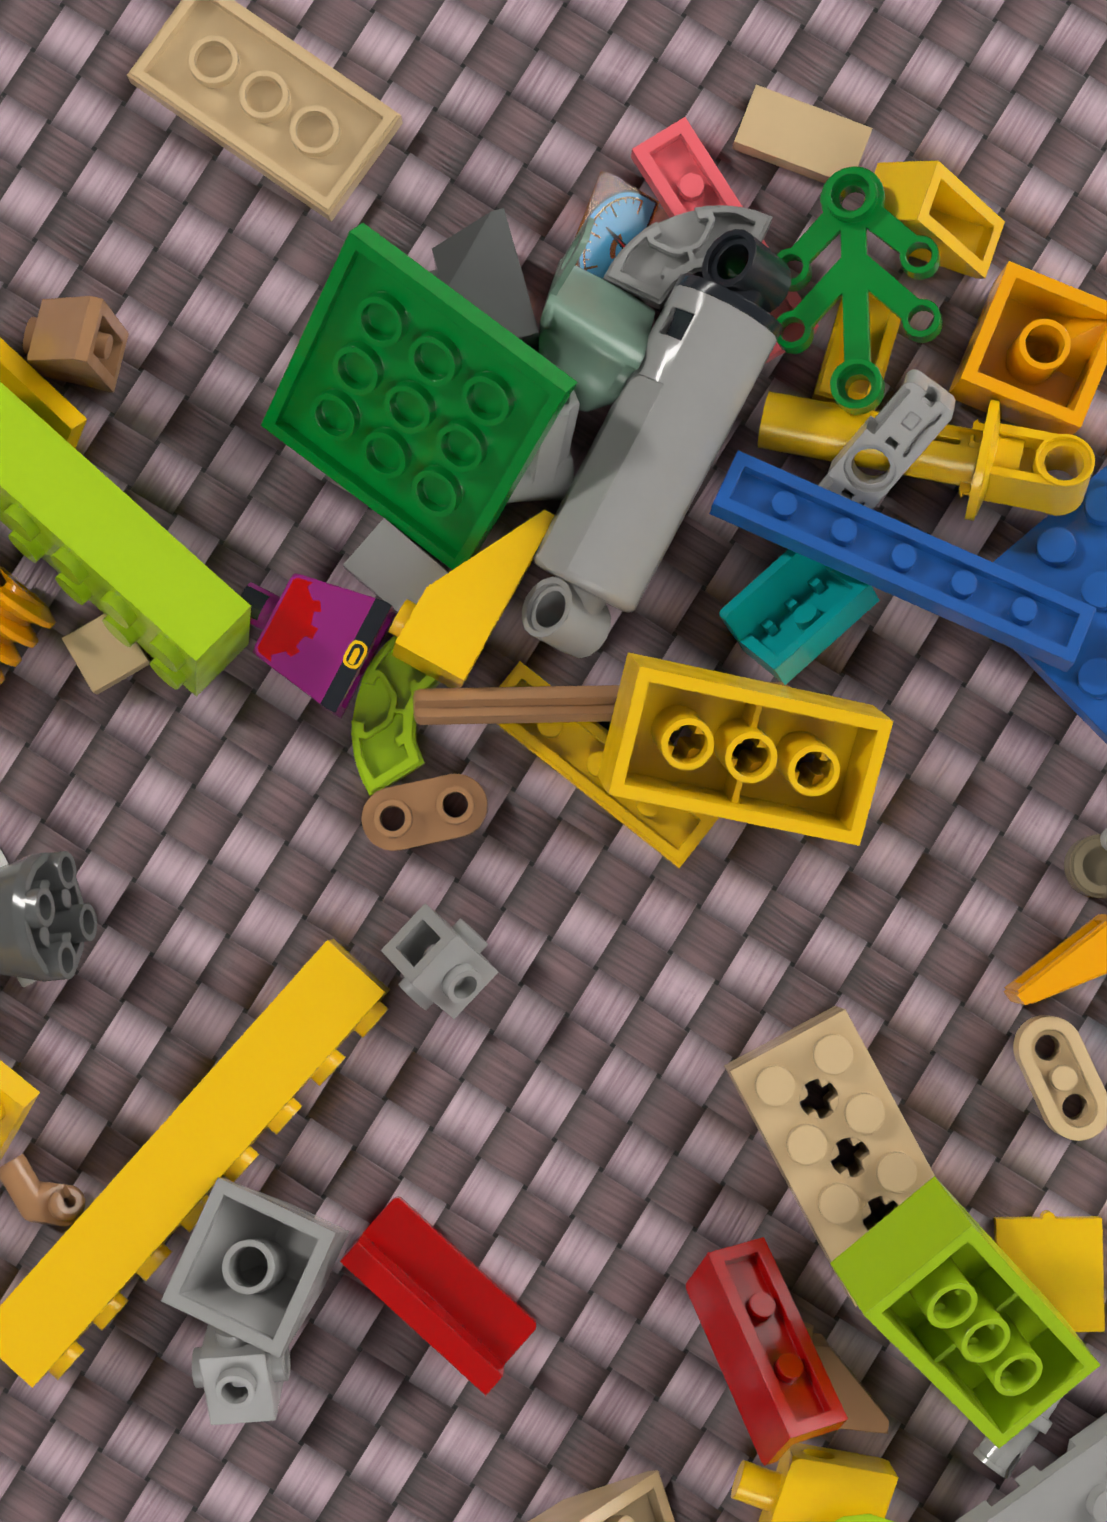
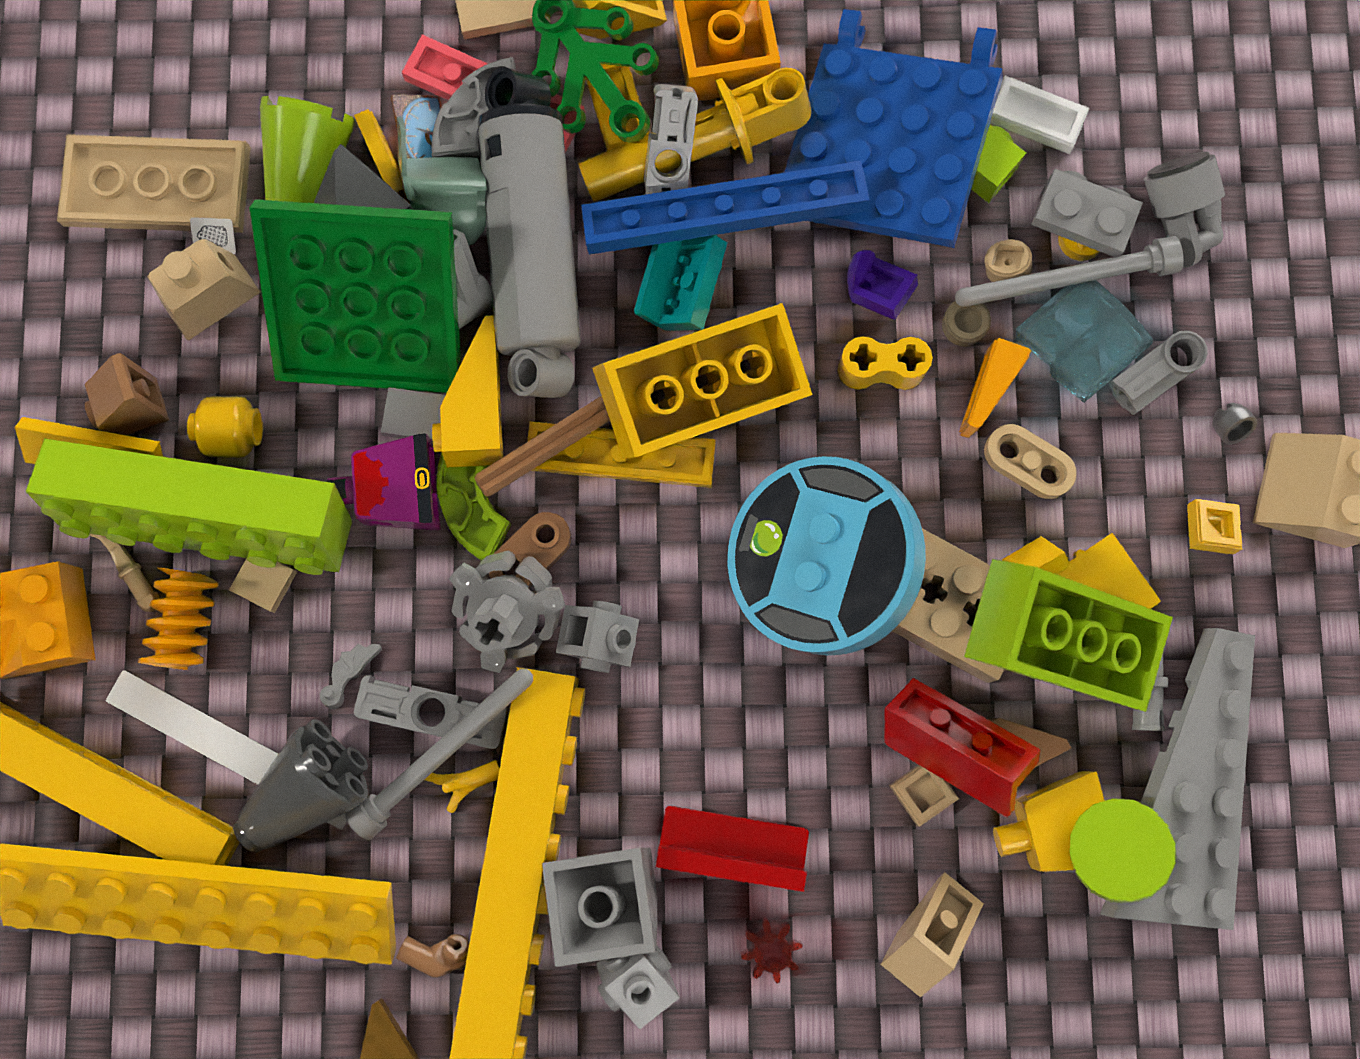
camera: 30 degrees left, 5 degrees down
none -> tan torso [147,239,261,341]
none -> yellow head [187,396,263,458]
none -> white sticker [190,218,236,254]
none -> lime cone [260,96,355,203]
none -> light grey piece [320,644,382,709]
none -> light grey piece [345,669,533,840]
none -> yellow tile [354,109,410,204]
none -> light grey piece [354,675,509,749]
none -> yellow bar [424,760,500,813]
none -> light grey piece [449,551,565,673]
none -> piece [728,456,926,655]
none -> clear red gear [740,917,803,984]
none -> yellow axle [837,336,933,390]
none -> dark purple plate [847,250,918,320]
none -> tan tile [889,765,959,827]
none -> yellow tile [1001,536,1070,574]

